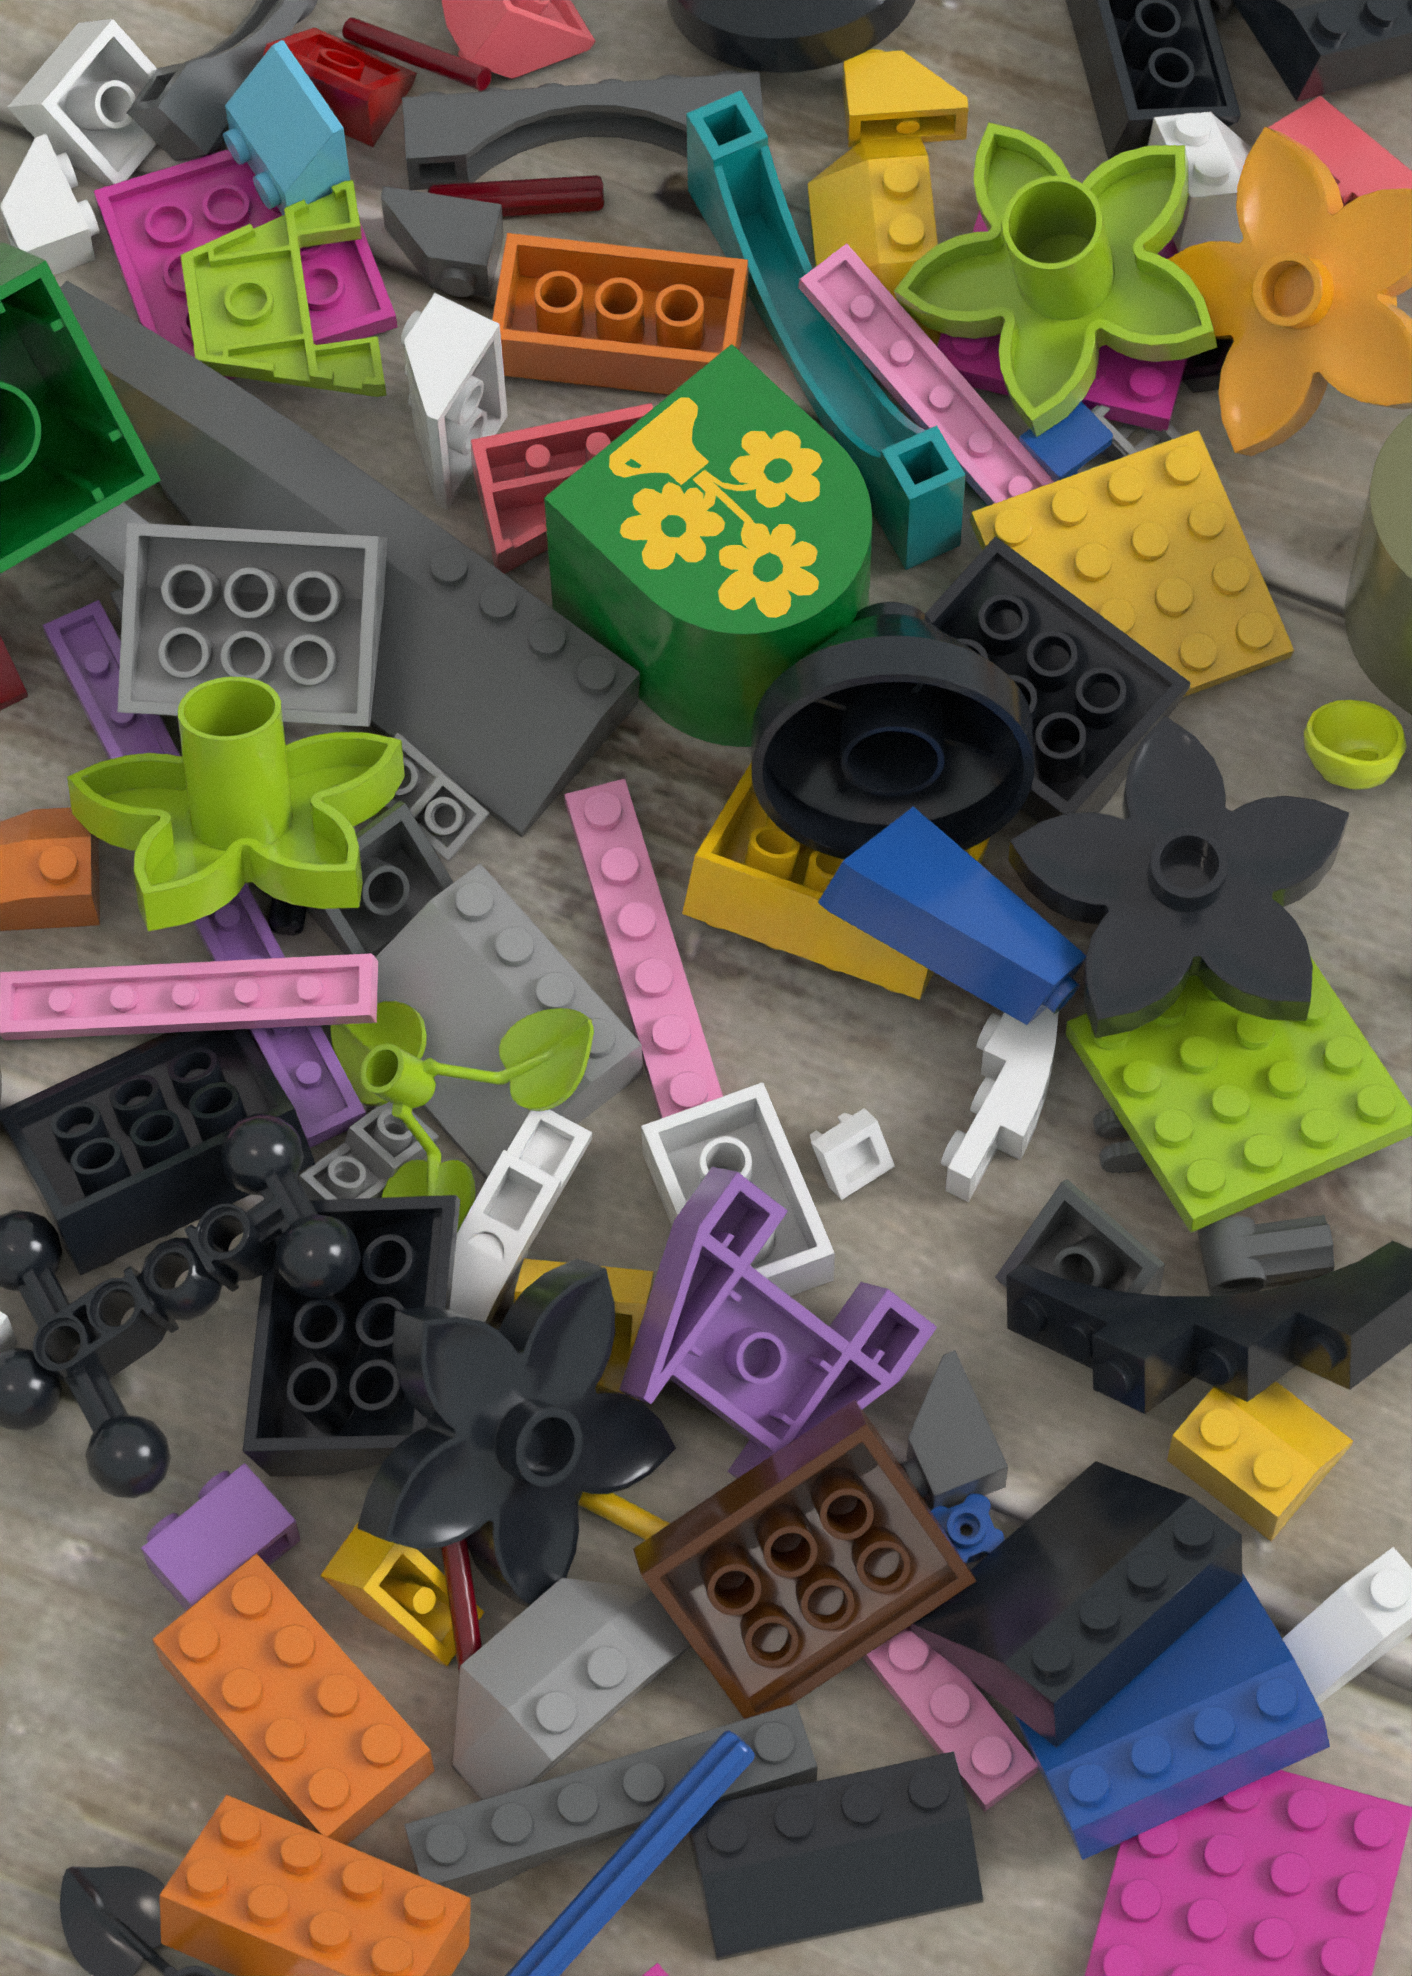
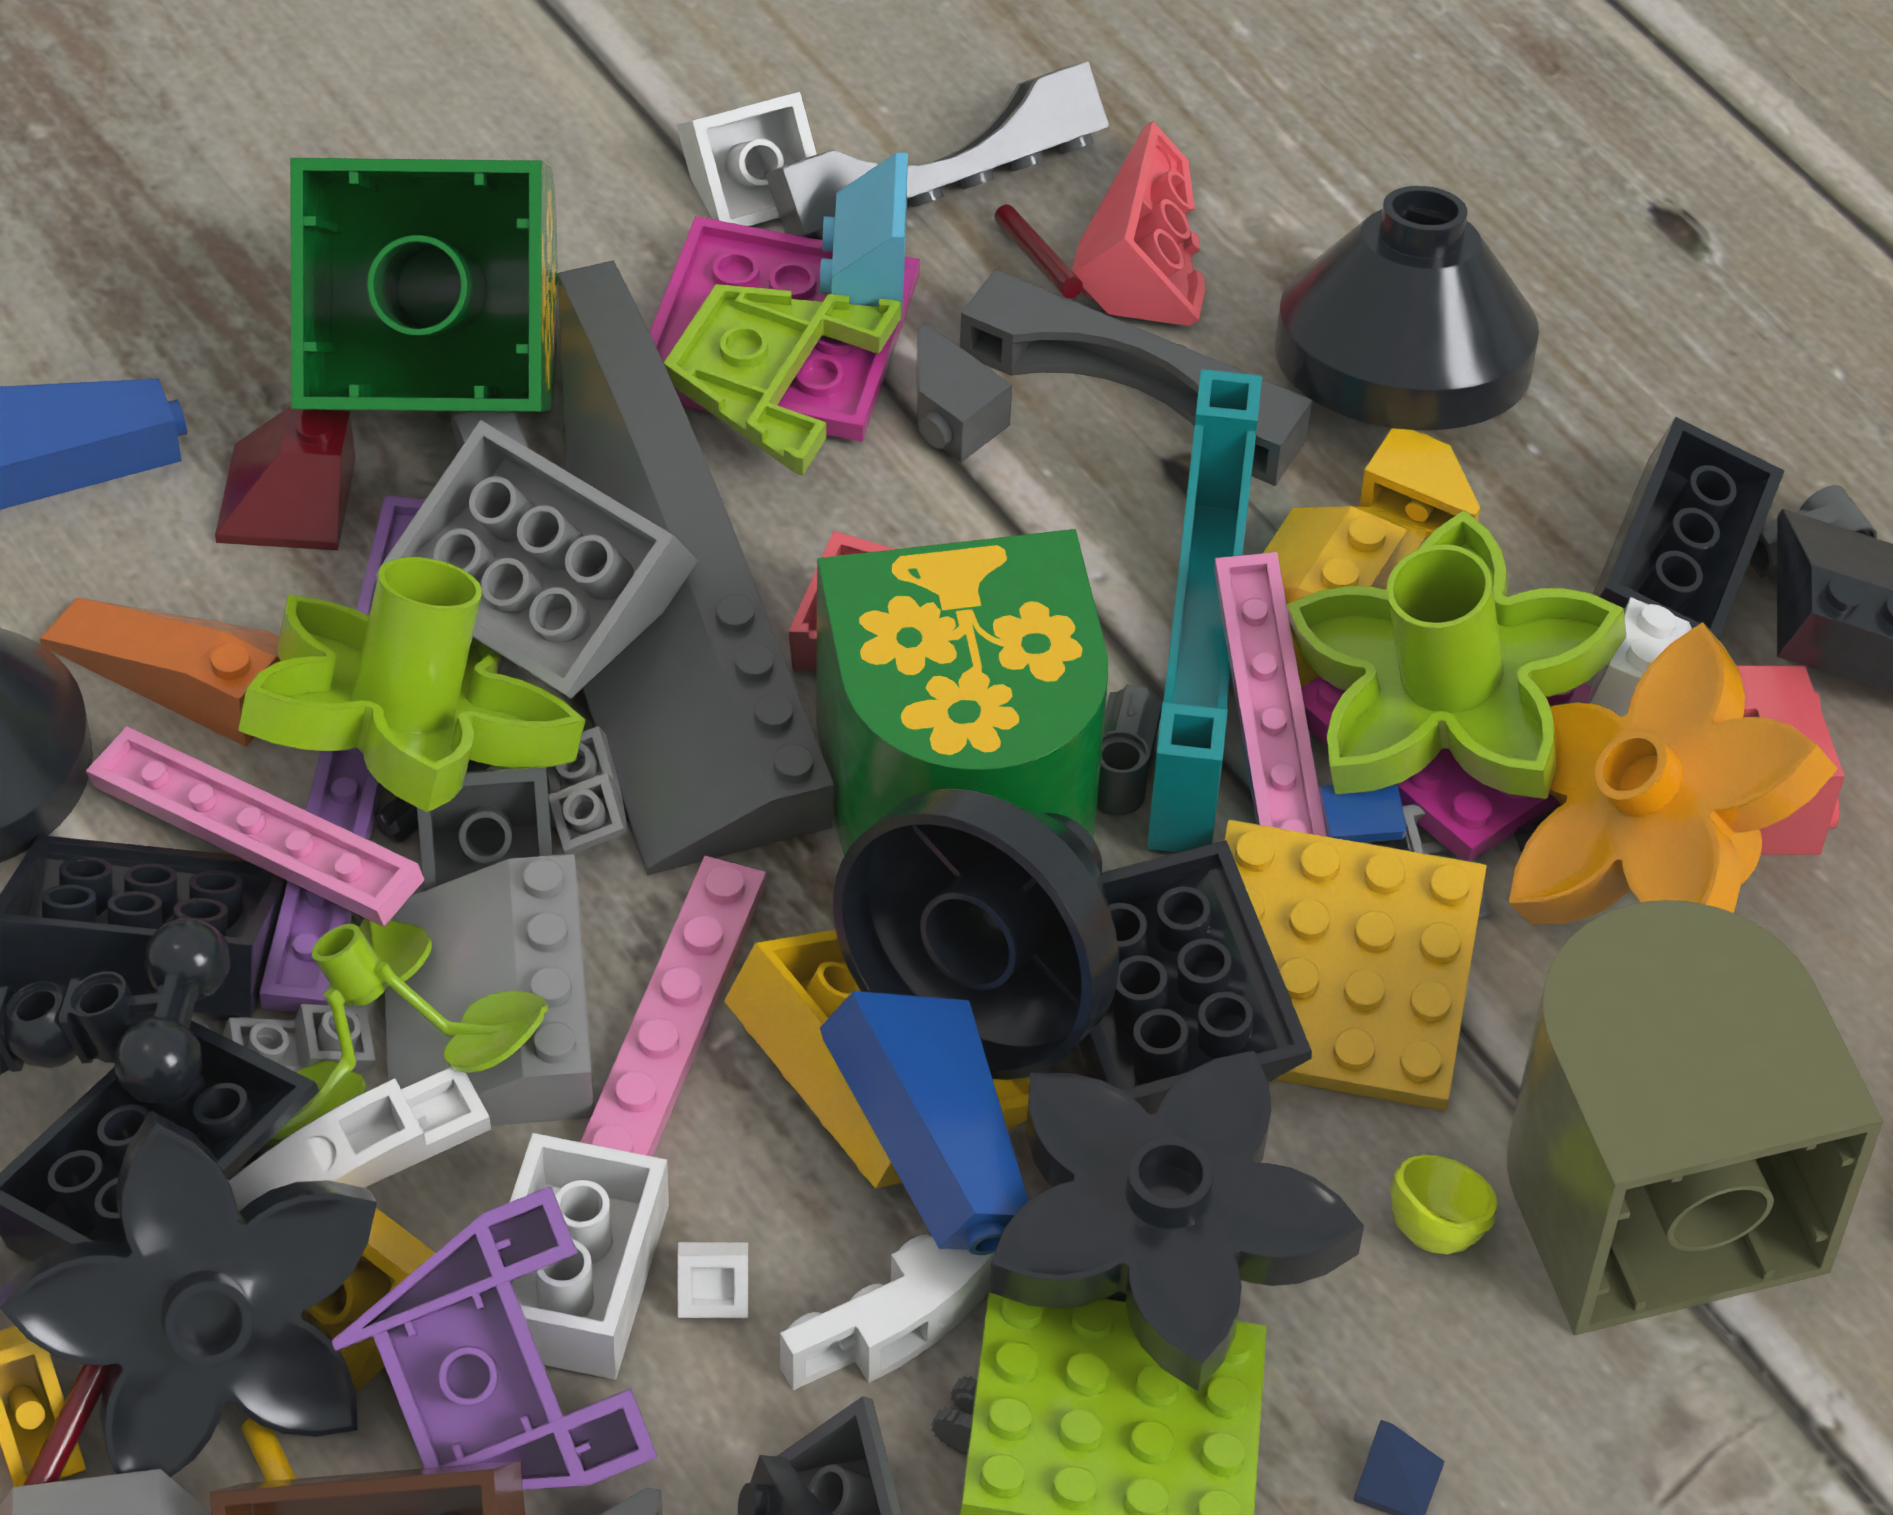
camera: 30 degrees right, 15 degrees down
white slope [0,134,100,275] -> none
red slope [263,27,417,147] -> none
white slope [401,293,508,510] -> none
dark red axle [427,175,604,216] -> none
orange brick [492,233,748,395] -> none

